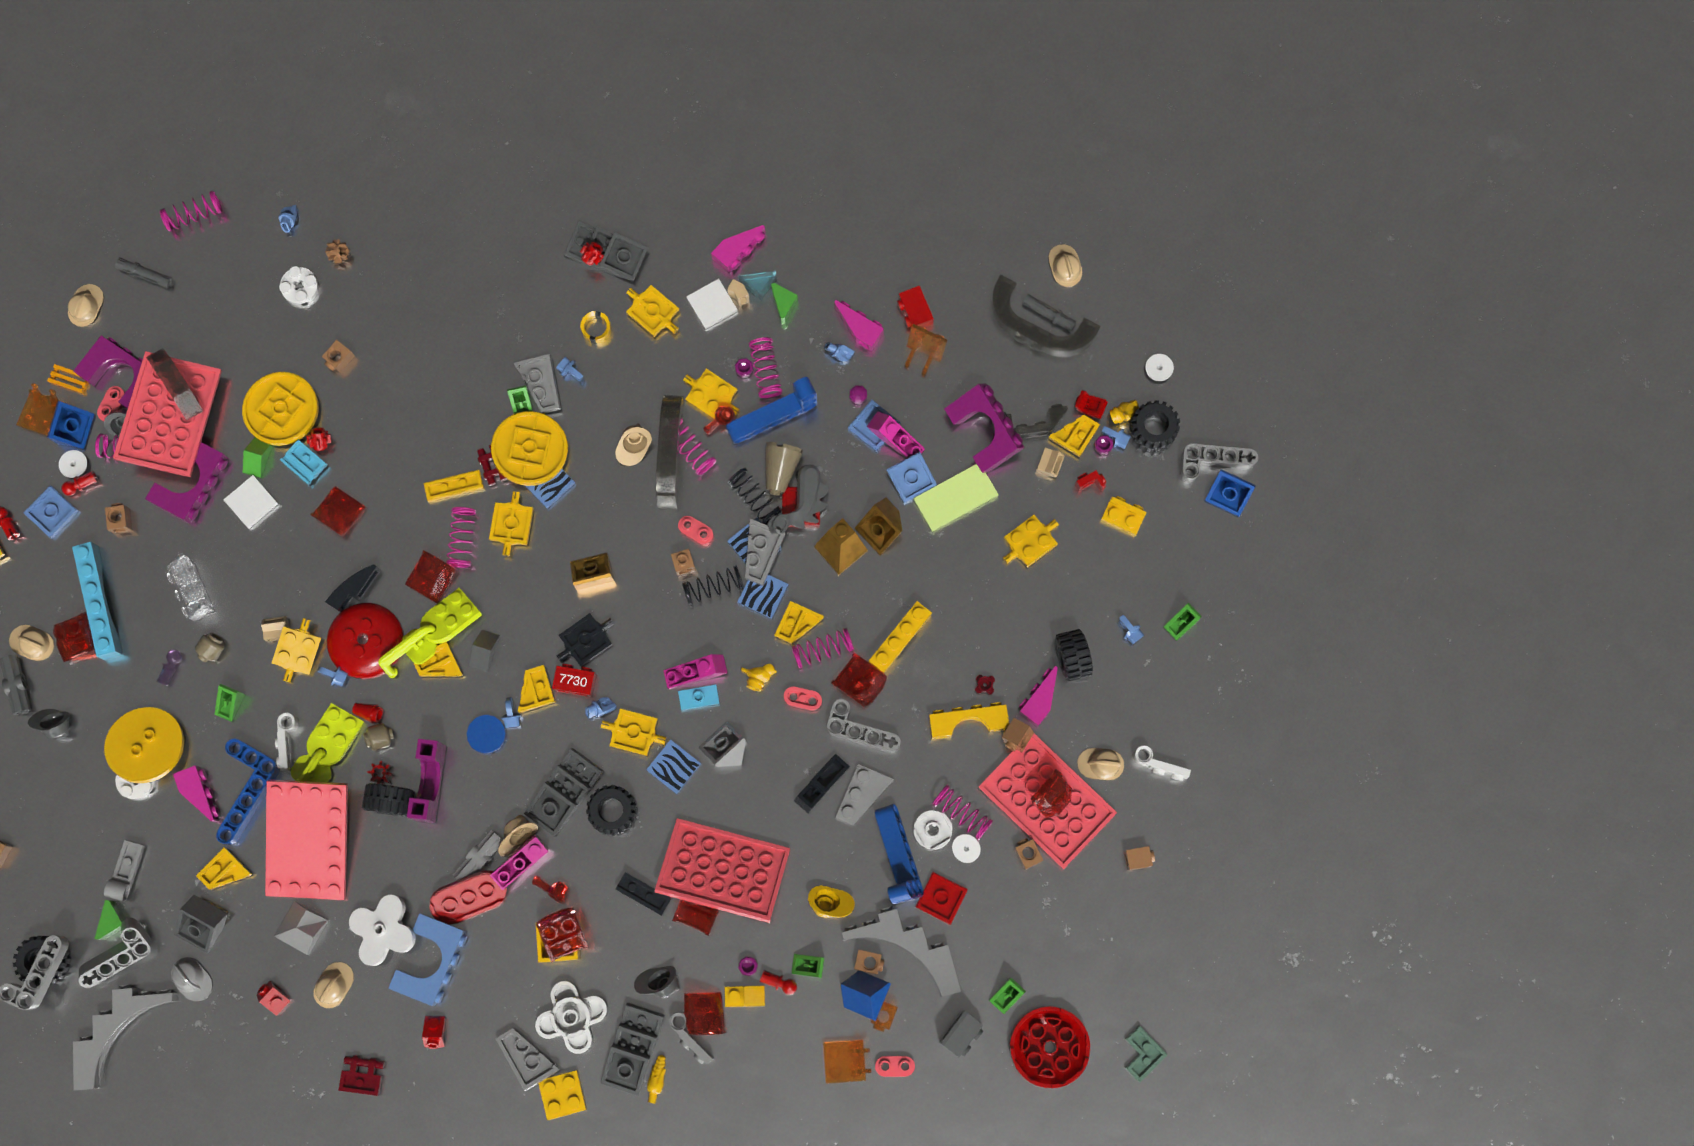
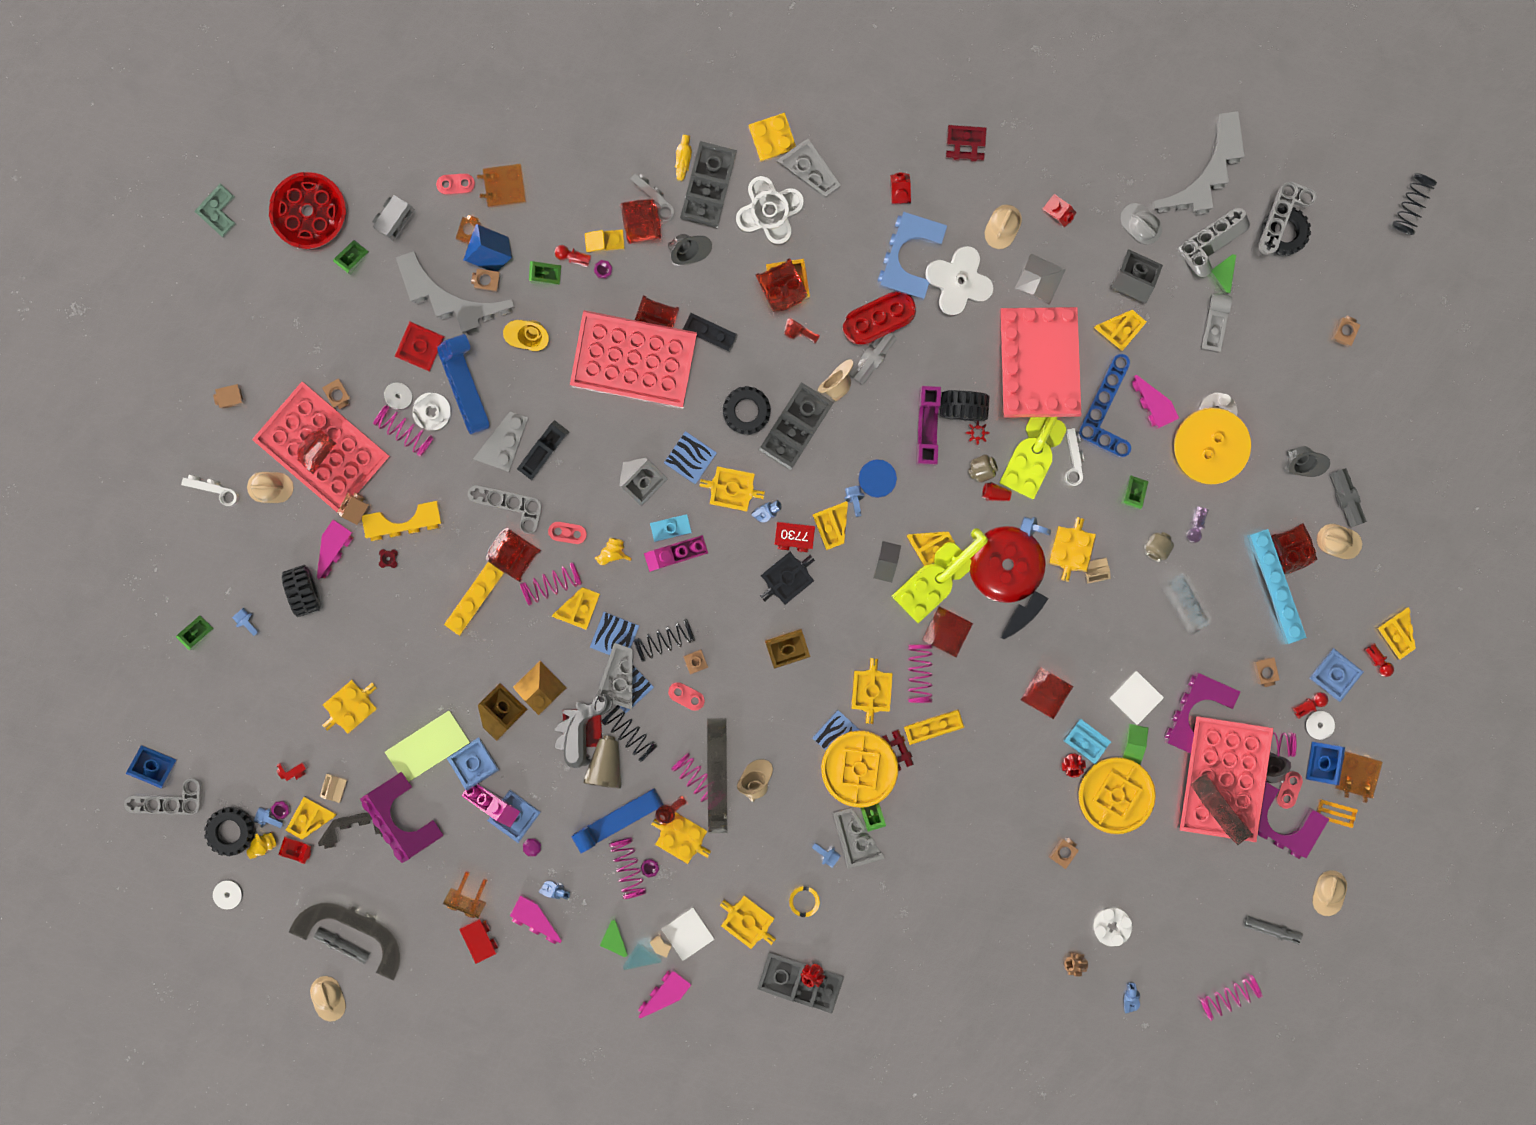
camera: 175 degrees right, 10 degrees up
dark pink slope [490,834,548,890] -> none
yellow bracket [1101,496,1147,536] -> none

